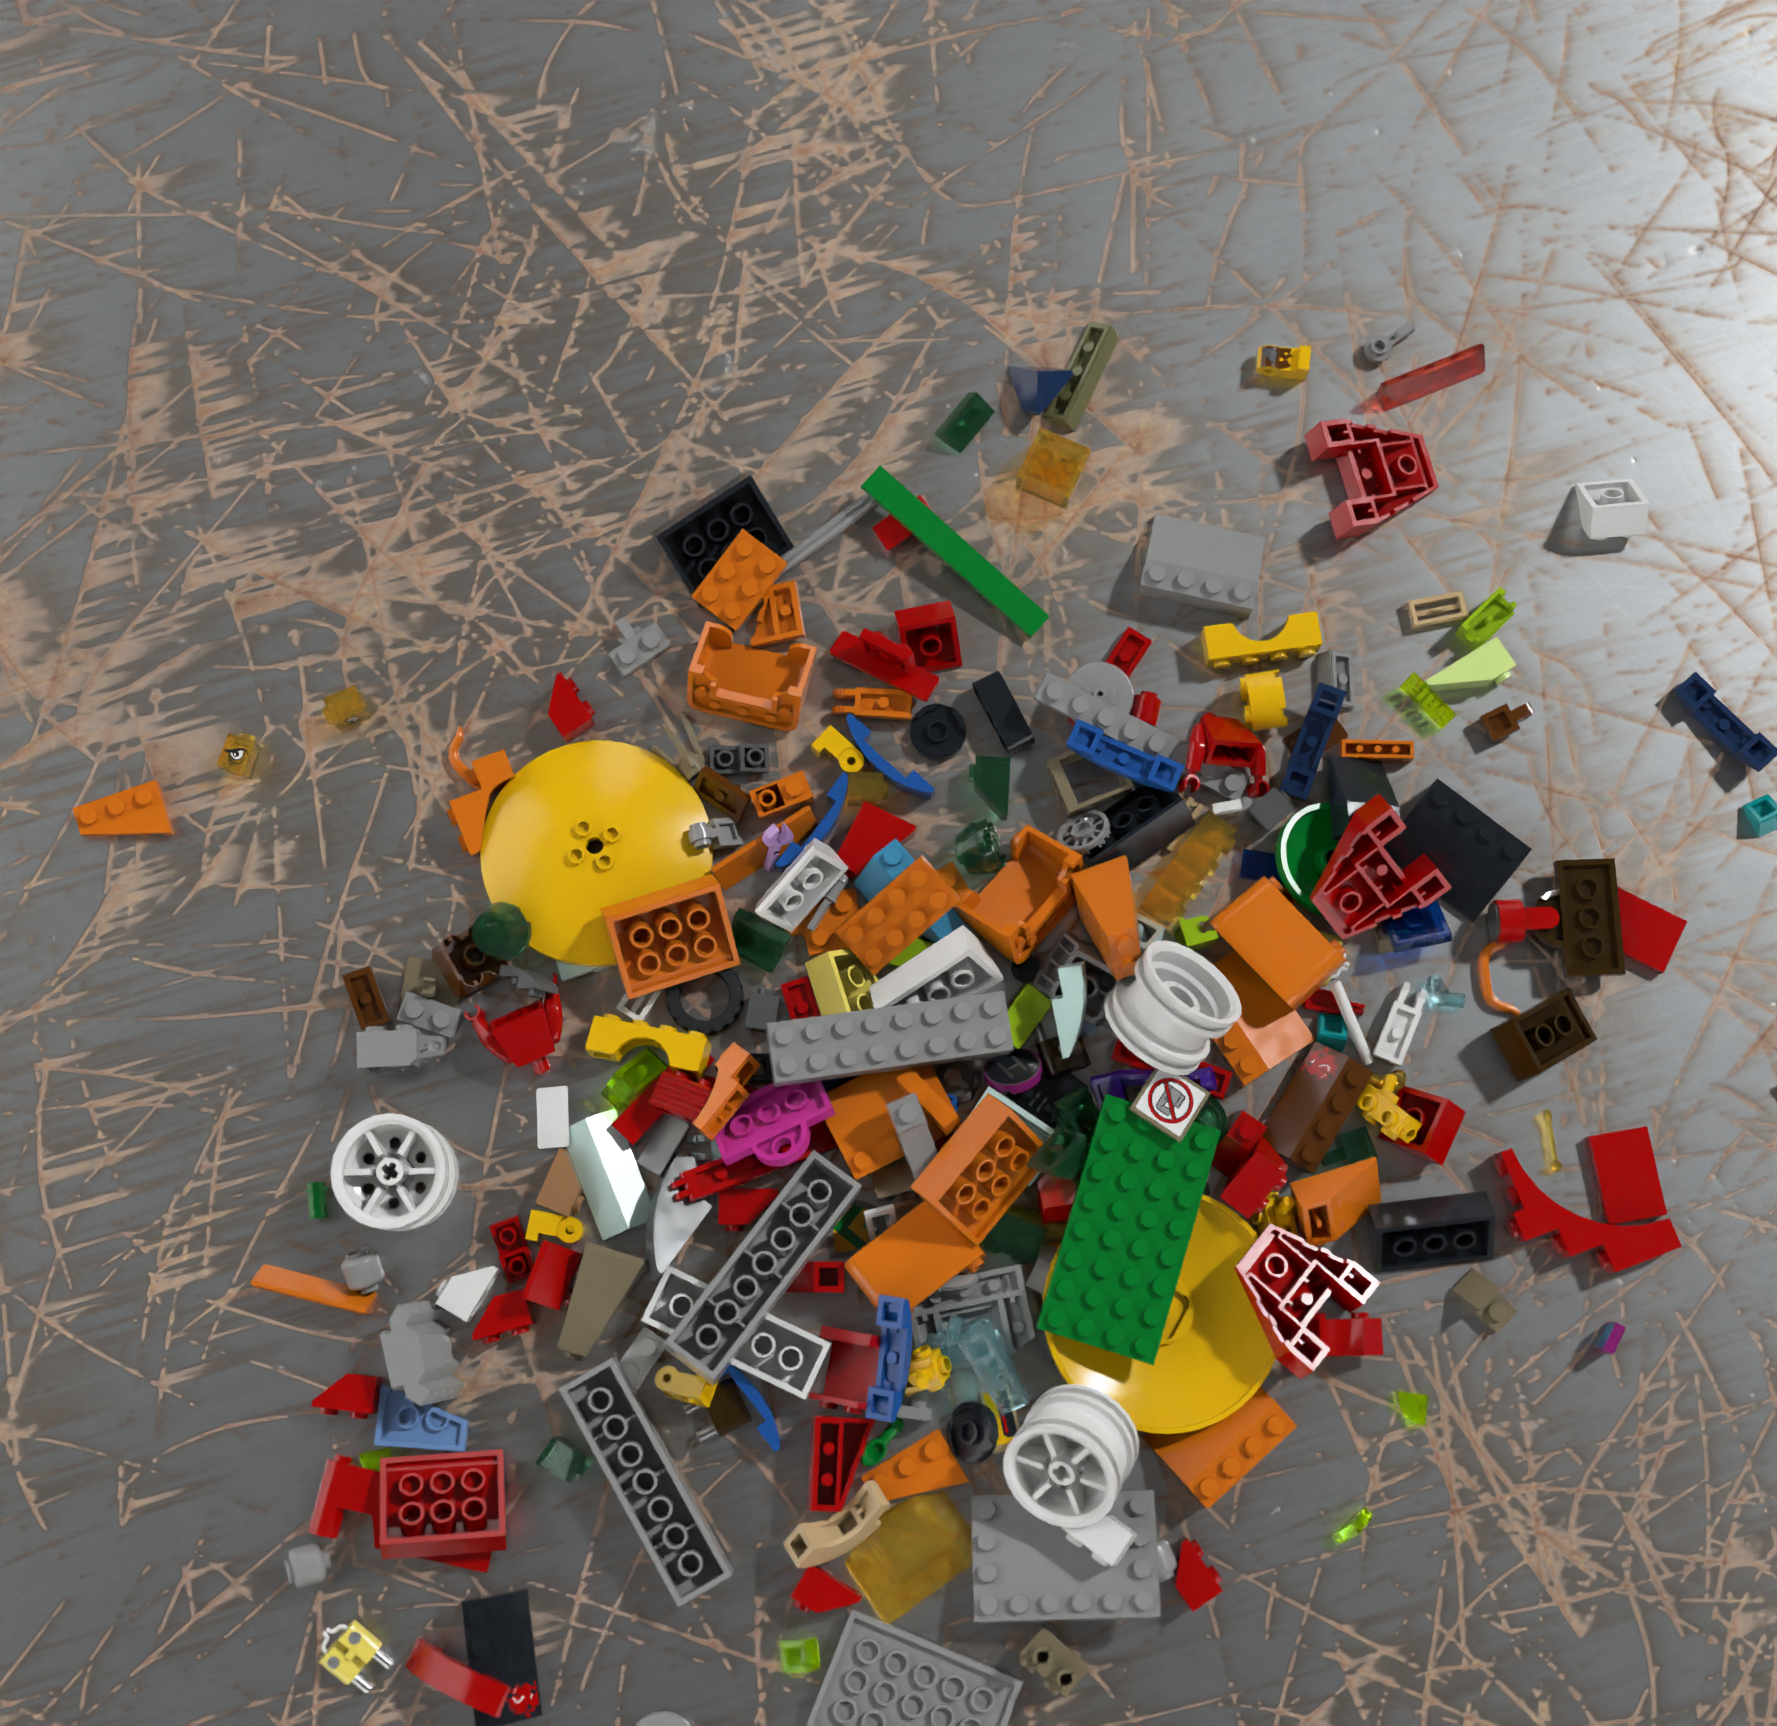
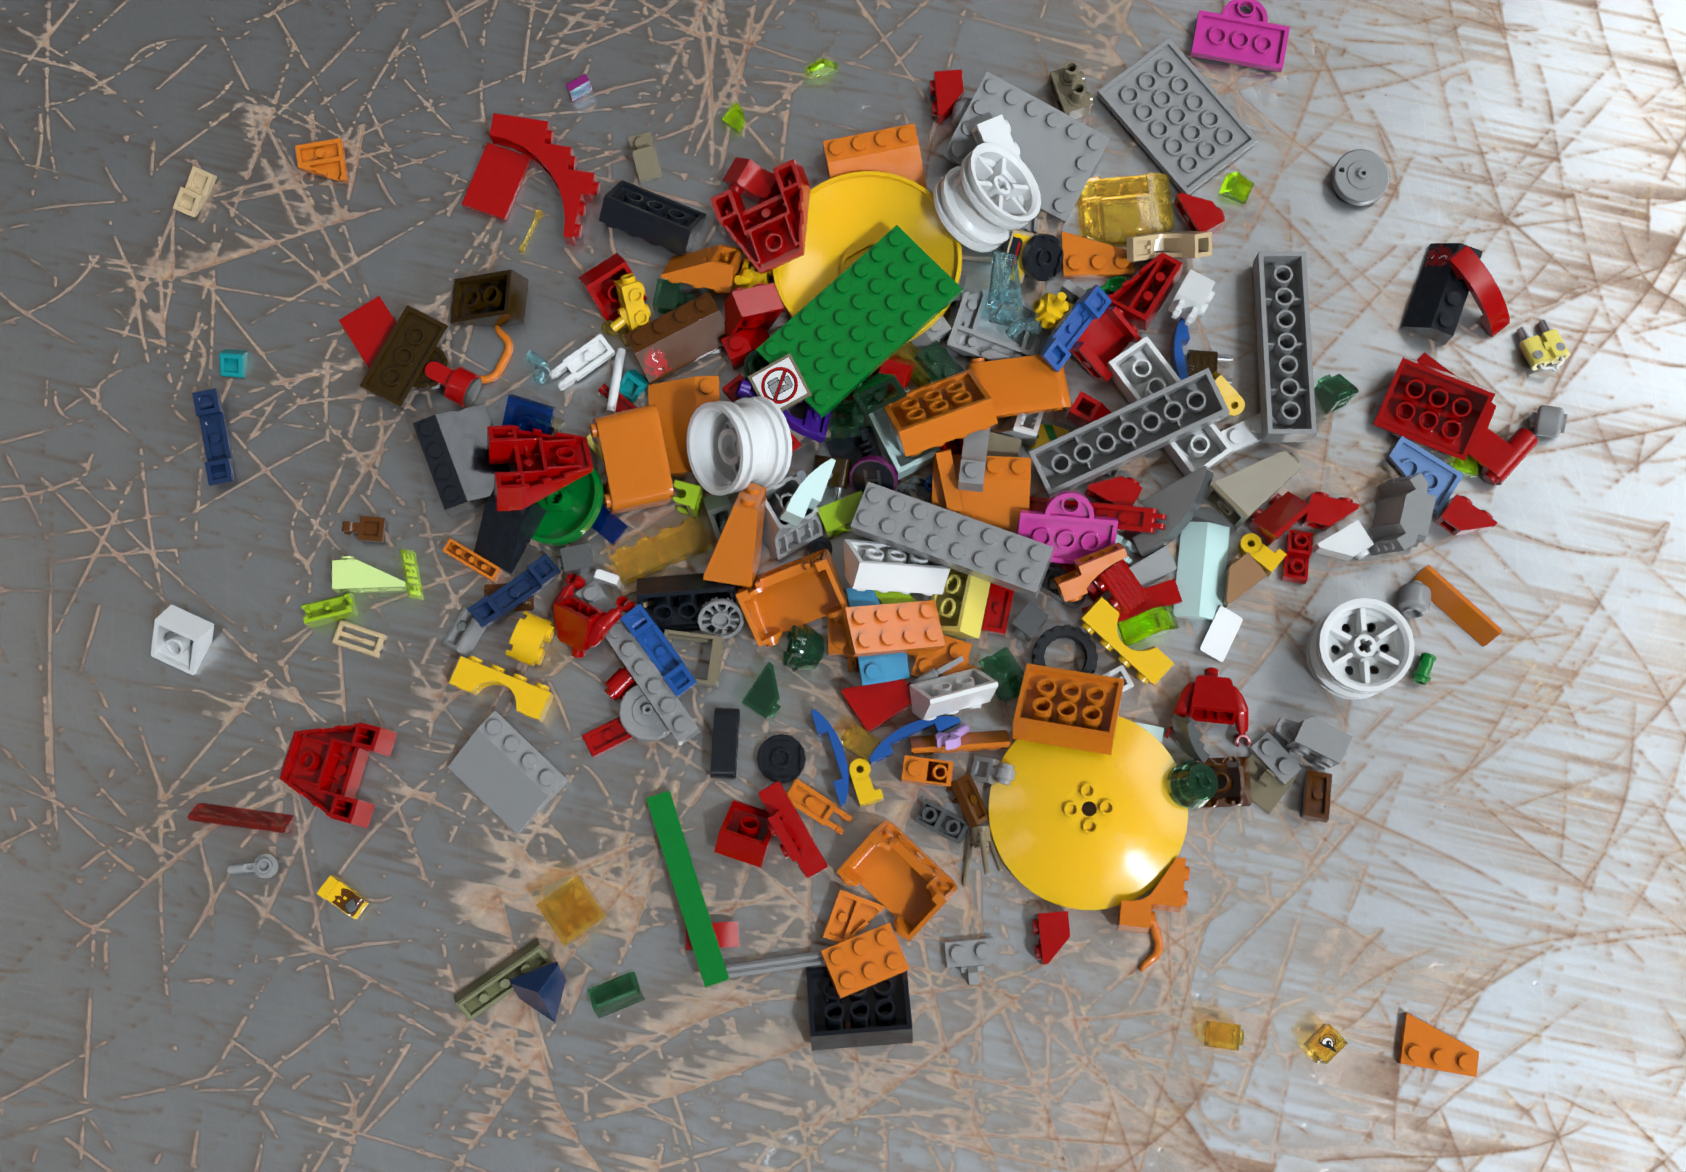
camera: 150 degrees left, 0 degrees up
none -> white hinge [1168,269,1216,326]

